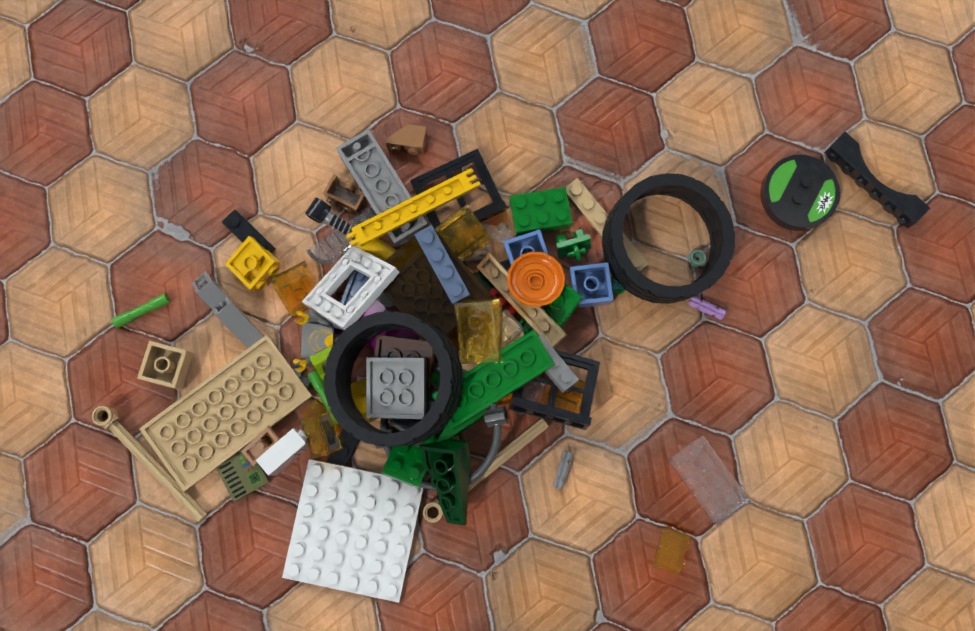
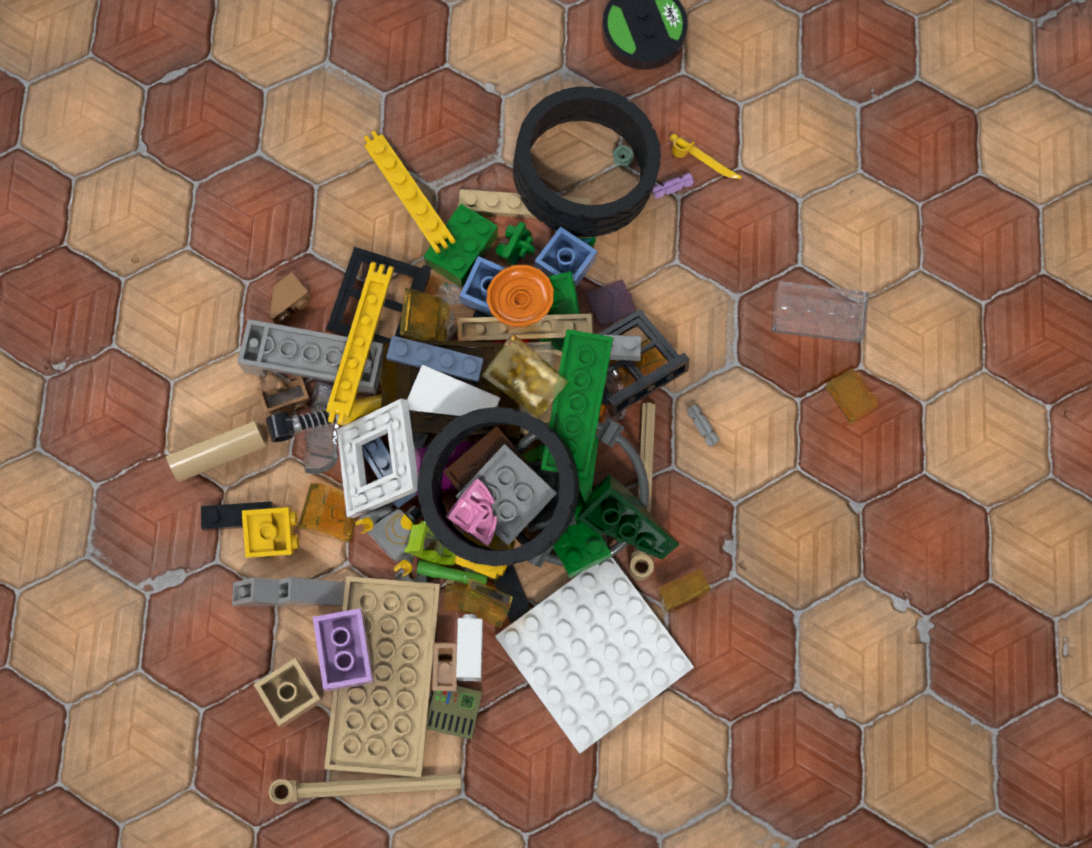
camera: 50 degrees left, 5 degrees down
bright green piece [112,293,170,329] -> none
none -> tan brick [165,421,267,482]
none -> lavender brick [313,608,375,692]
none -> yellow hinge [363,131,456,254]
none -> white sticker [407,365,500,416]
none -> bright pink brick [445,479,497,546]
none -> clear purple piece [586,279,636,327]
none -> clear yellow brick [656,569,711,613]
none -> yellow sword [670,134,742,180]

